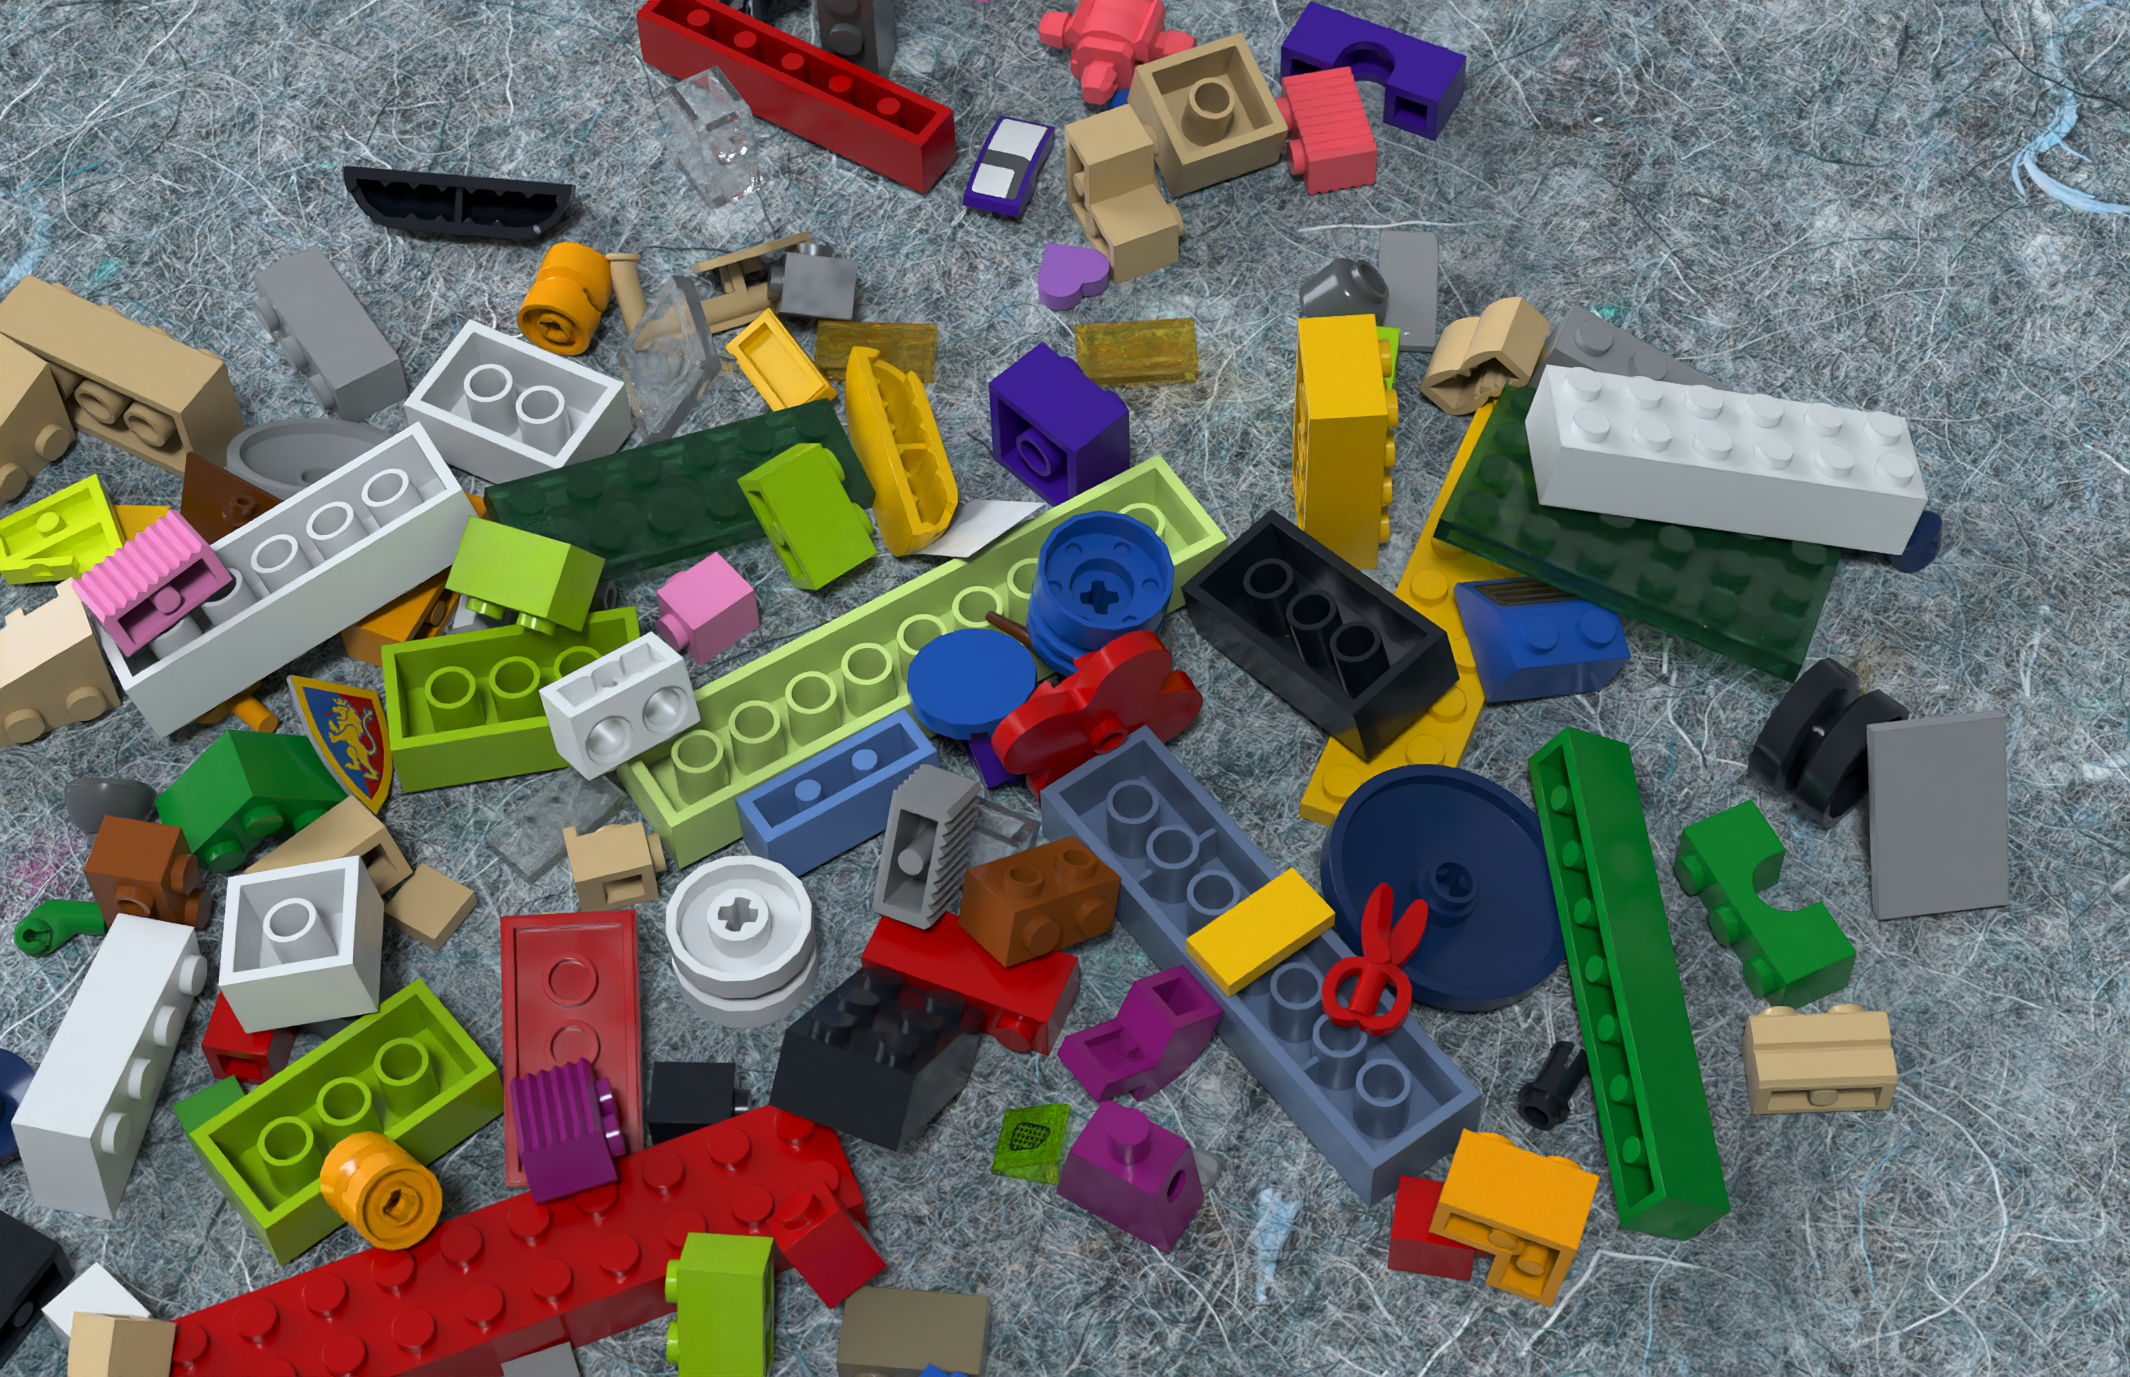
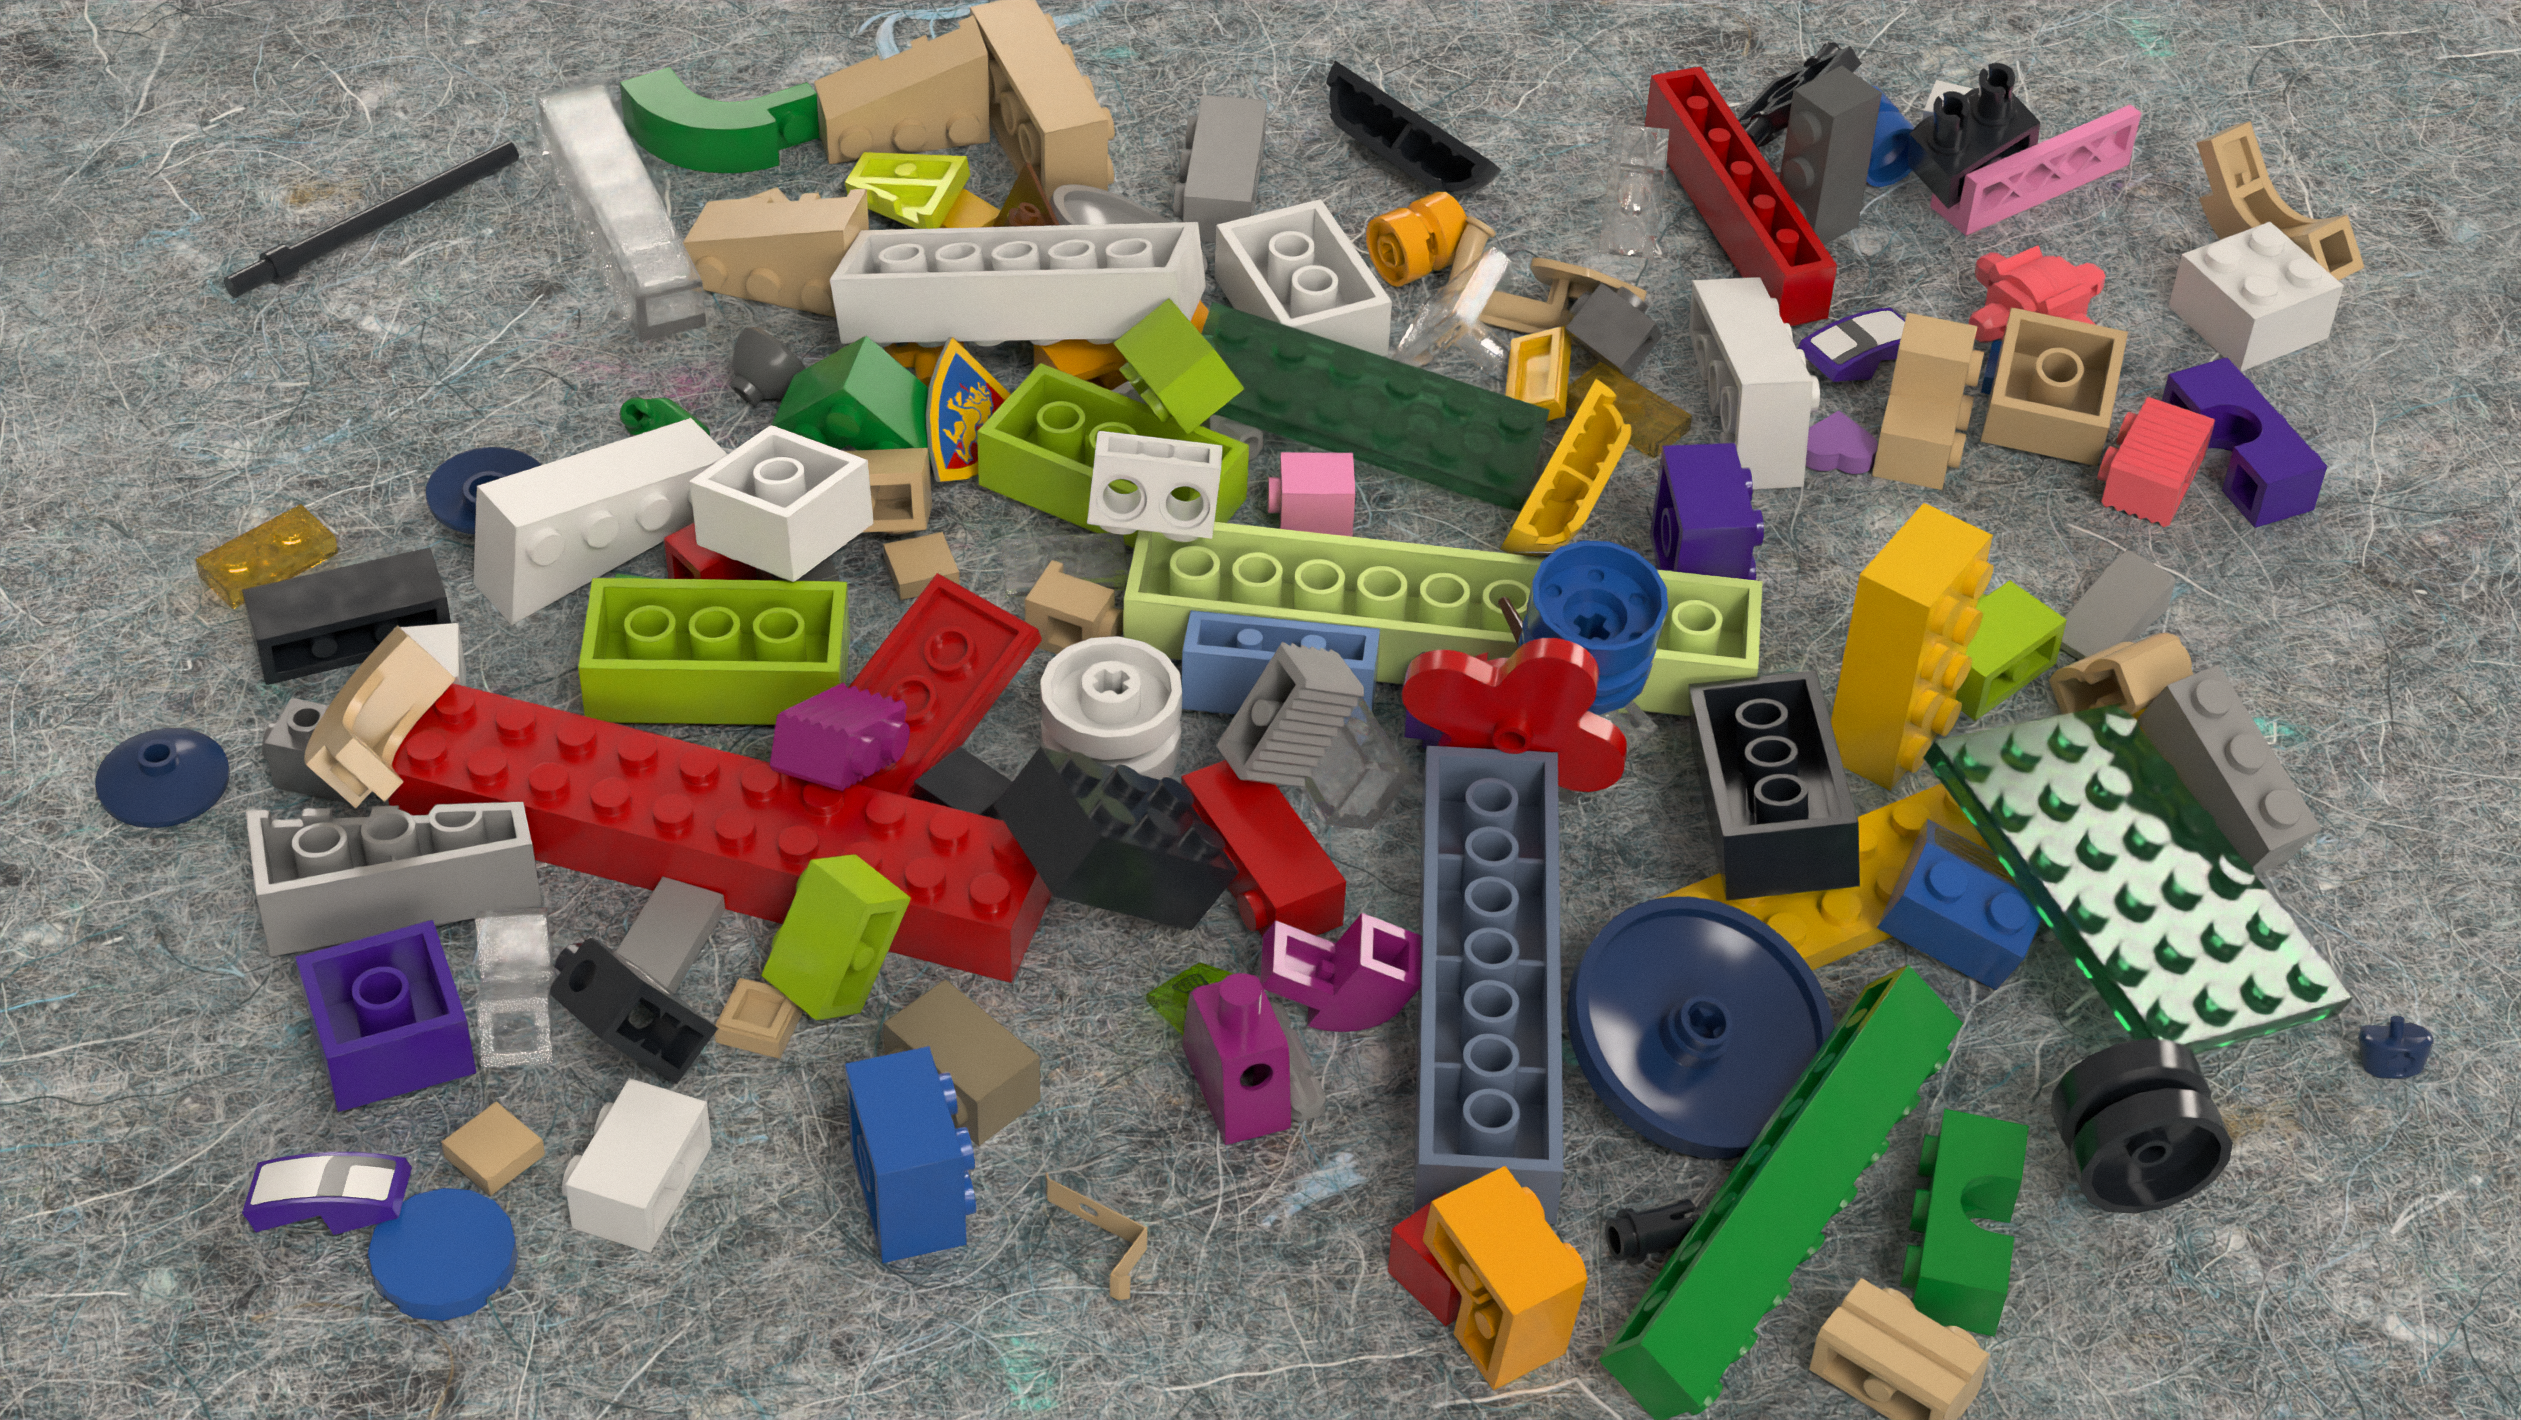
camera: 35 degrees right, 10 degrees down
bright pink brick [71,509,233,658] -> none
dark orange brick [83,815,212,932] -> none
light orange wheel [320,1131,442,1250] -> none
lime brick [737,443,878,590] -> none
red brick [766,1178,887,1310] -> none
blue tile [907,629,1037,740] -> none
dark orange brick [958,835,1122,968] -> none
clear yellow plate [1074,317,1198,385] -> none
yellow tile [1186,867,1335,998] -> none
dark grey head [1299,258,1389,325] -> none
red piece [1321,883,1428,1037] -> none
white brick [1525,364,1928,556] -> none
light grey tile [1867,710,2009,920] -> none
none -> white wedge [1689,277,1820,489]

